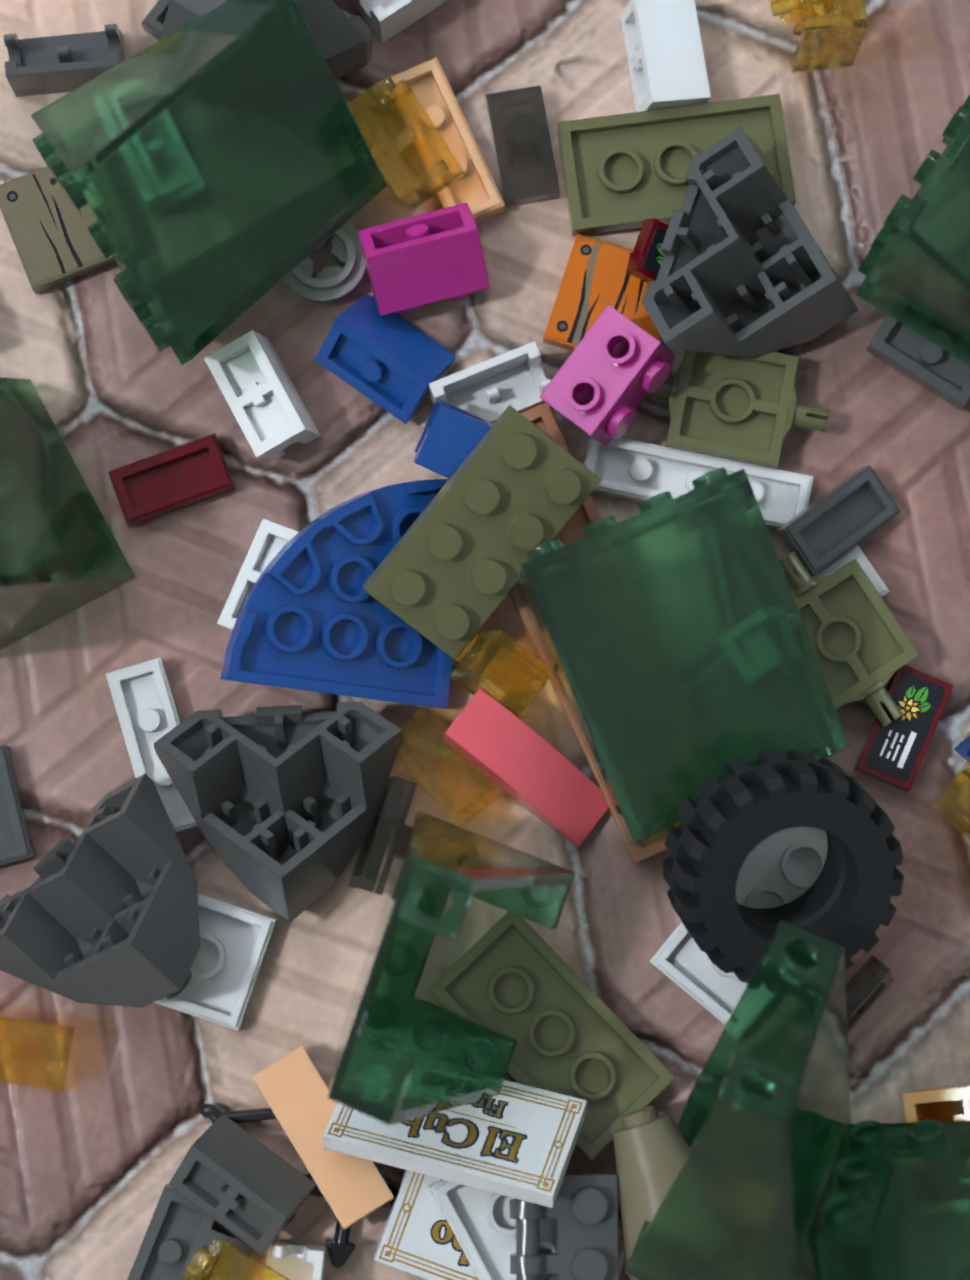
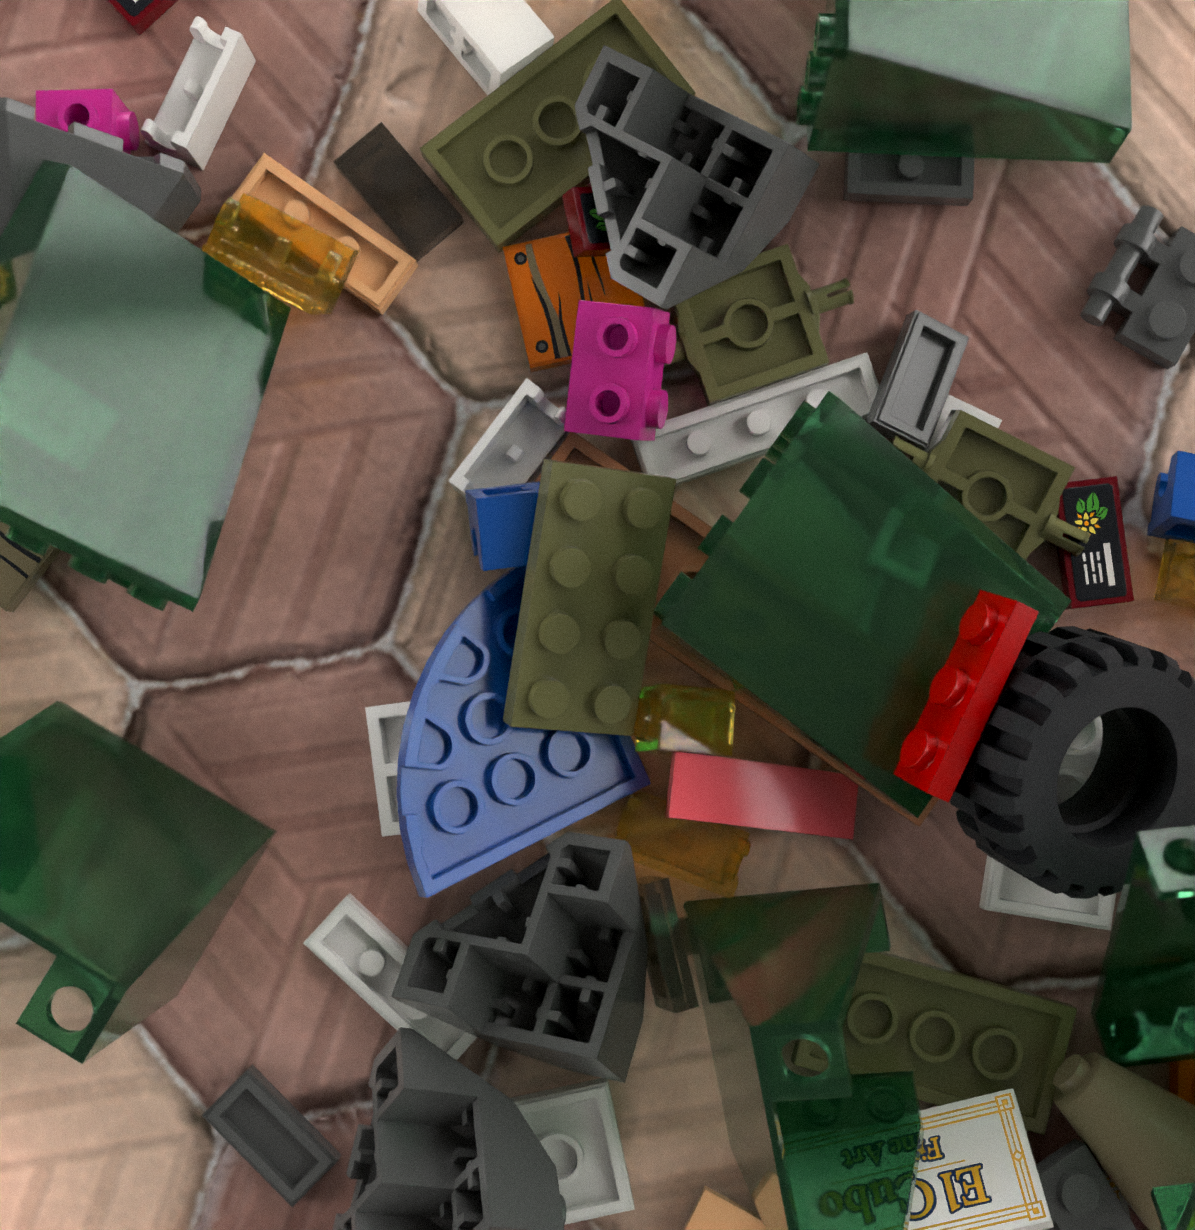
camera: 30 degrees left, 5 degrees up
dark red tile [108,433,236,528] -> none
white hinge [204,330,321,459] -> none
light grey gear [277,213,366,304] -> none
blue panel [315,294,455,424] -> none
dark pink brick [358,203,490,316] -> none
none -> red plate [893,589,1039,803]

